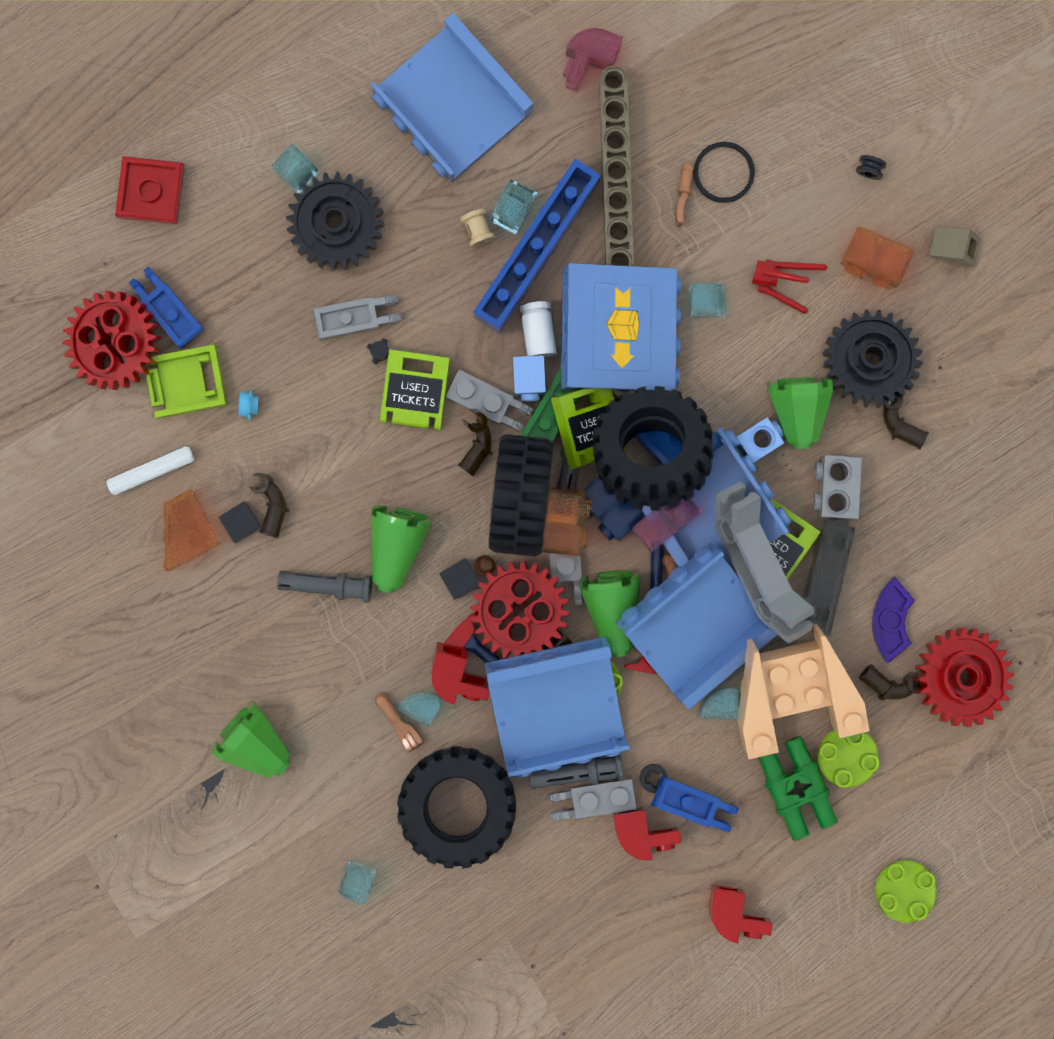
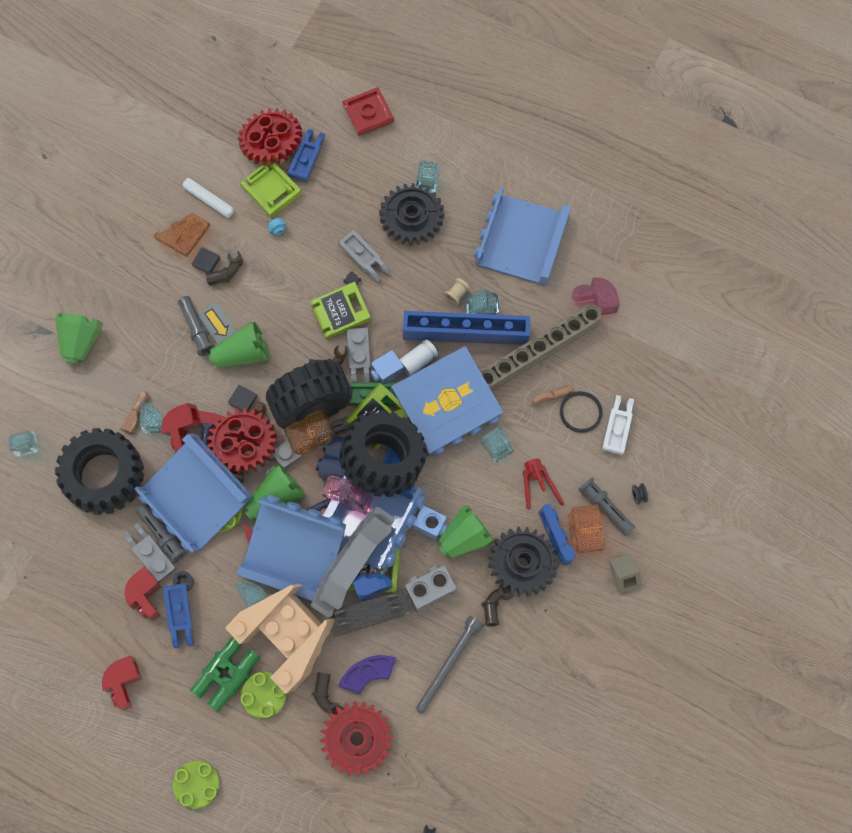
camera: 55 degrees right, 15 degrees down
none -> light grey sticker [197,302,236,344]
none -> blue rock [353,572,392,601]
none -> dark grey piece [416,615,484,713]
none -> blue hinge [538,503,575,565]
none -> dark grey pin [578,477,635,536]
none -> white hinge [602,395,634,456]

